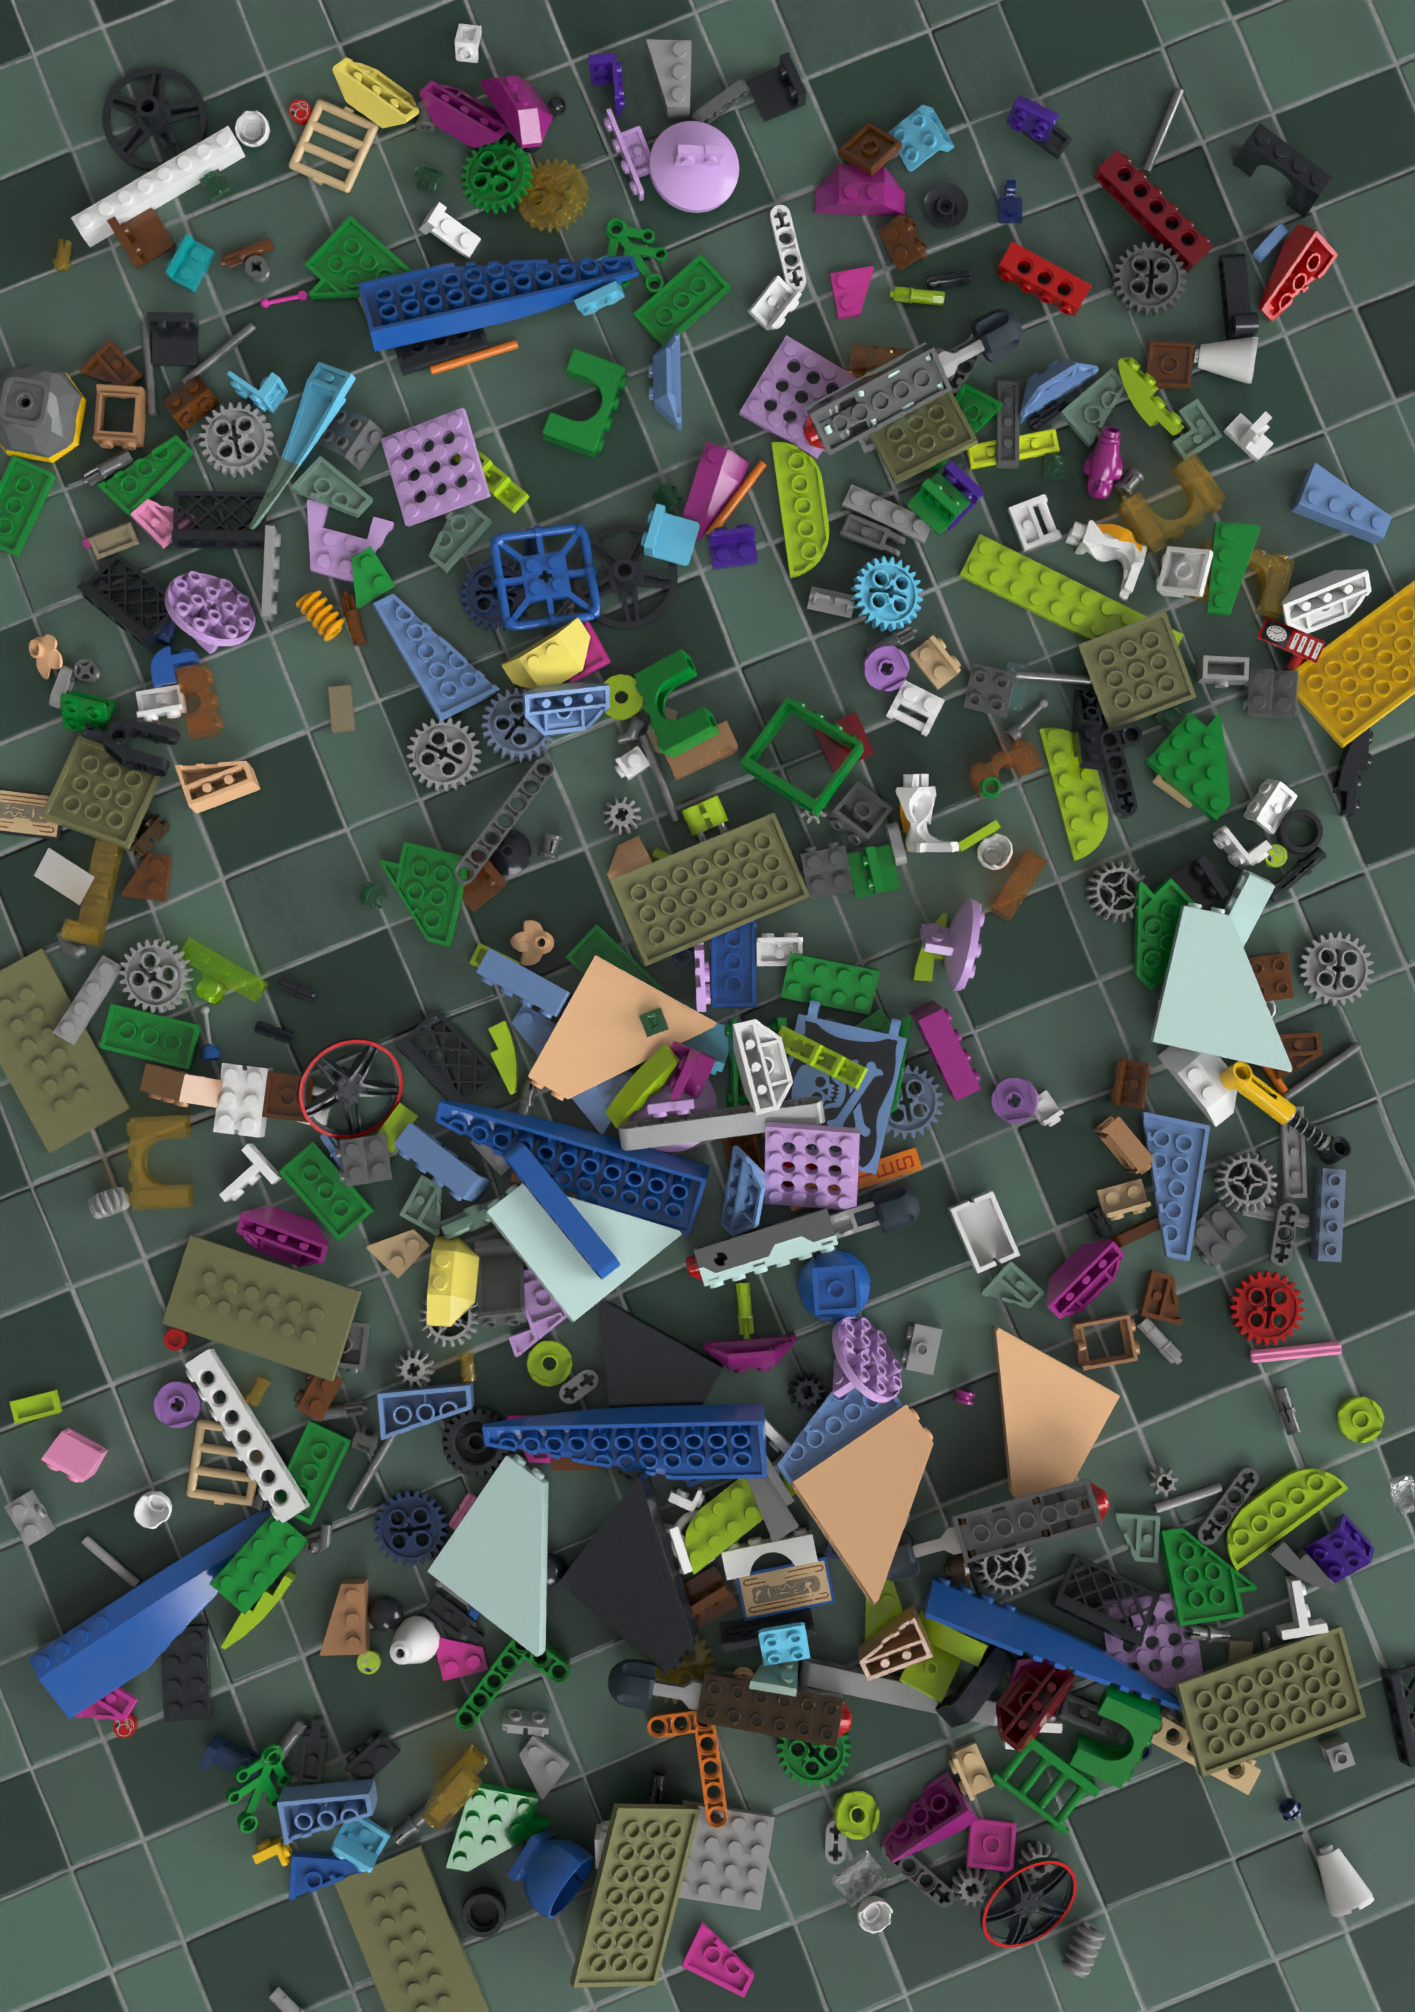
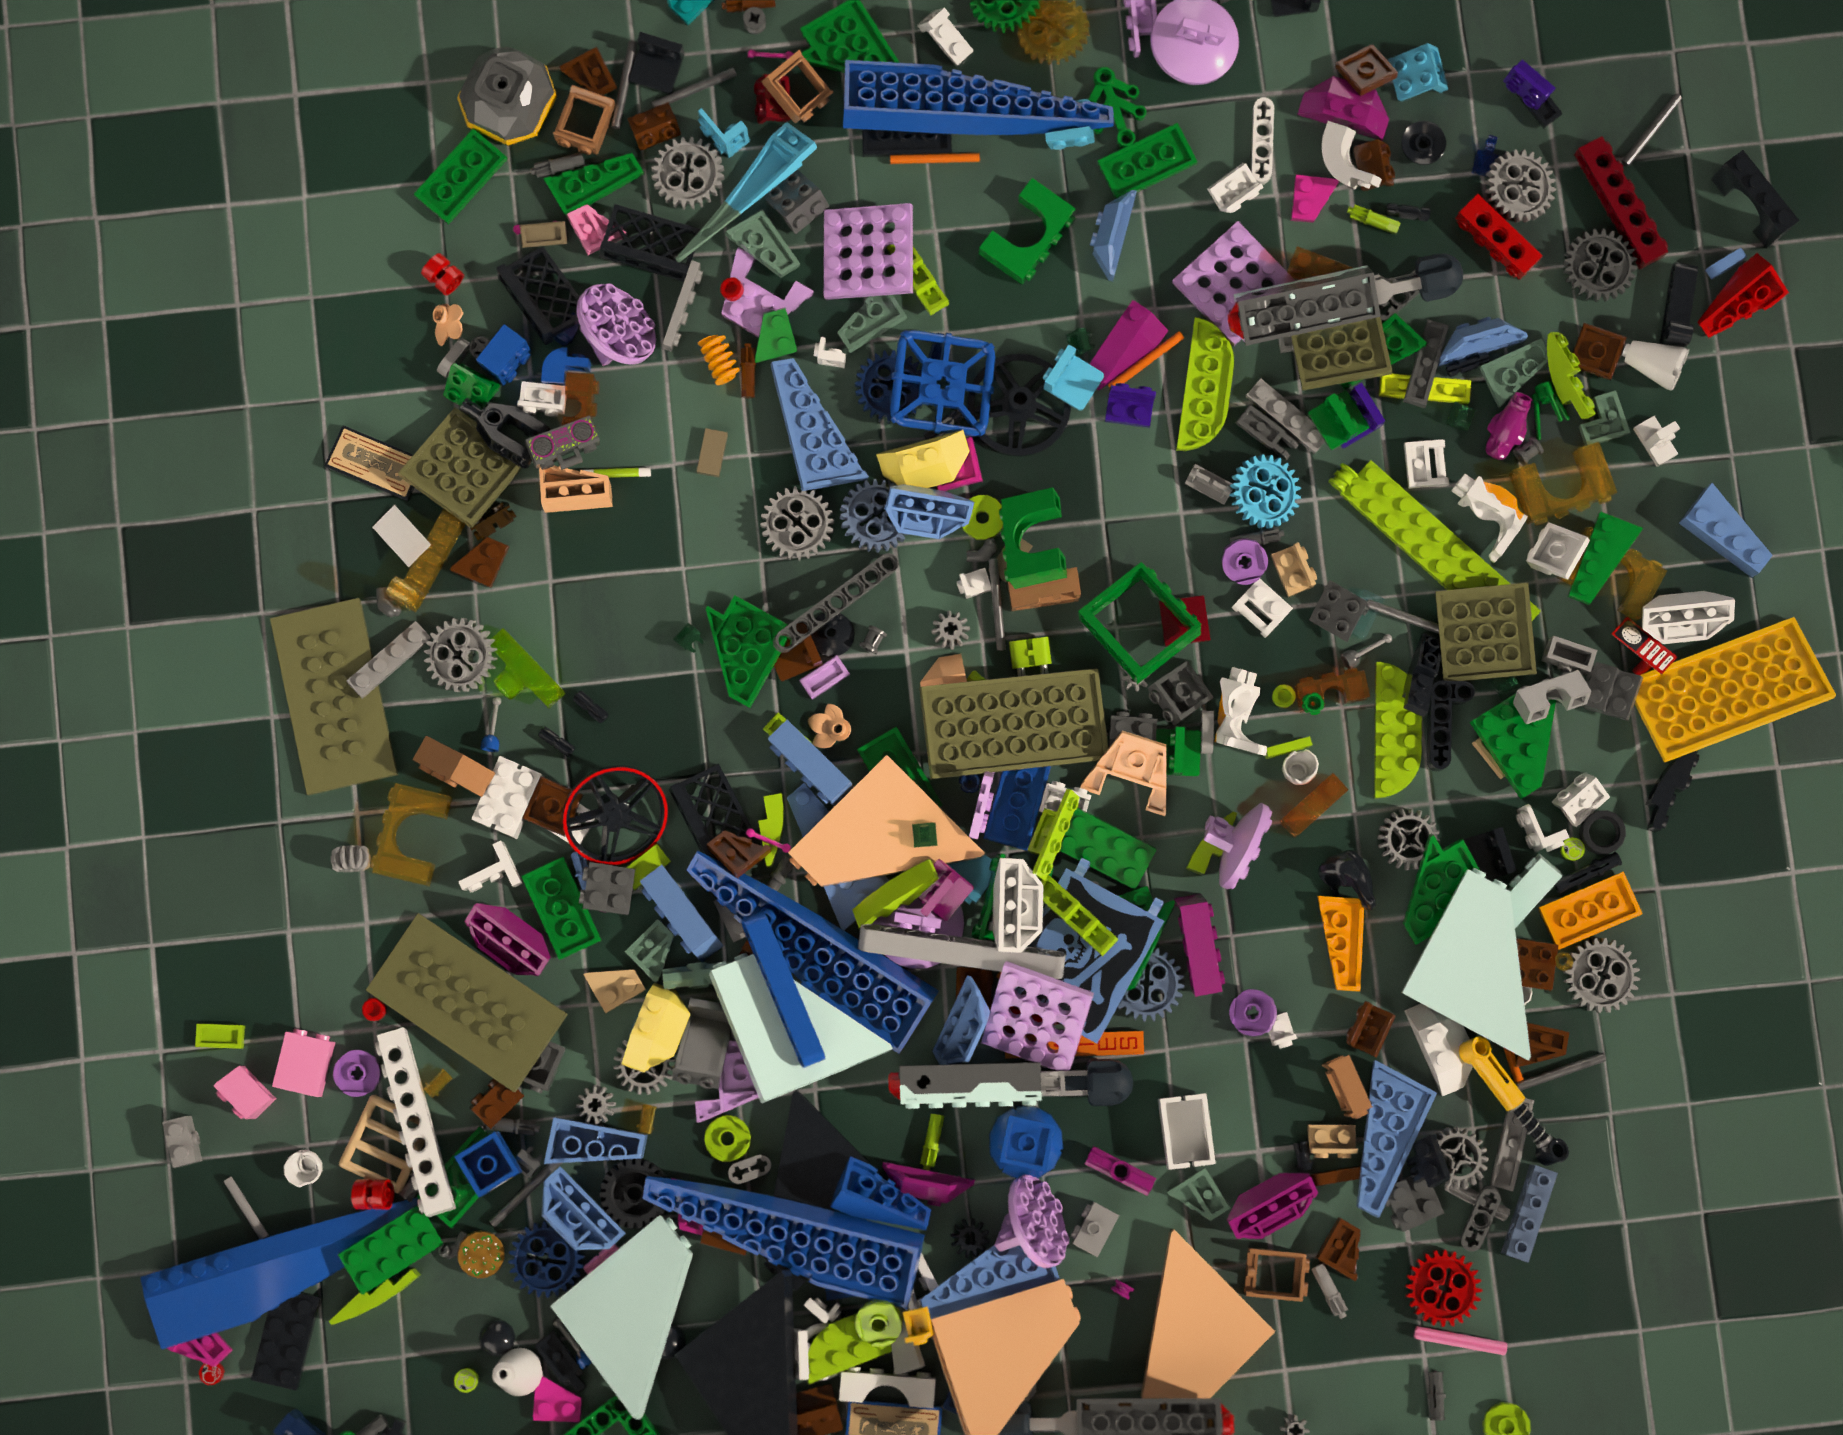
camera: 20 degrees right, 5 degrees down
green plate [99,1004,202,1070] -> none
medium nougat wedge [319,1577,370,1656] -> none
none -> bright pink brick [272,1028,336,1097]
none -> red wheel [351,1179,394,1210]
none -> red wheel [421,253,464,296]
none -> blue brick [455,1131,523,1197]
none -> pearl gold tile [457,1231,504,1278]
none -> blue brick [476,324,531,386]
none -> dark grey piece [525,415,600,470]
none -> medium blue wedge [542,1167,625,1250]
none -> lime bar [583,467,651,478]
none -> reddish brown wing [707,830,771,879]
none -> red tile [720,277,744,301]
none -> dark pink hinge [746,829,791,853]
none -> dark red bracket [754,74,791,124]
none -> medium nougat window [761,50,833,124]
none -> lavender tile [799,655,850,700]
none -> white bracket [814,337,846,368]
none -> blue wedge [831,1156,931,1230]
none -> lime tile [855,1300,902,1347]
none -> yellow bracket [903,1306,934,1345]
none -> lime bracket [1027,789,1079,881]
none -> light nougat wing [1080,730,1166,816]
none -> magenta piece [1084,1146,1156,1196]
none -> lime tile [1272,685,1296,708]
none -> light orange wing [1317,896,1364,992]
none -> black piece [1318,850,1376,910]
none -> white arch [1322,121,1382,189]
none -> lime bush [1328,463,1359,493]
none -> black hinge [1406,1134,1451,1188]
none -> light grey gear [1484,149,1556,223]
none -> light grey arch [1513,670,1592,724]
none -> green plant [1531,382,1570,440]
none -> light orange plate [1538,872,1643,950]
none -> clear yellow pin [1555,952,1573,971]

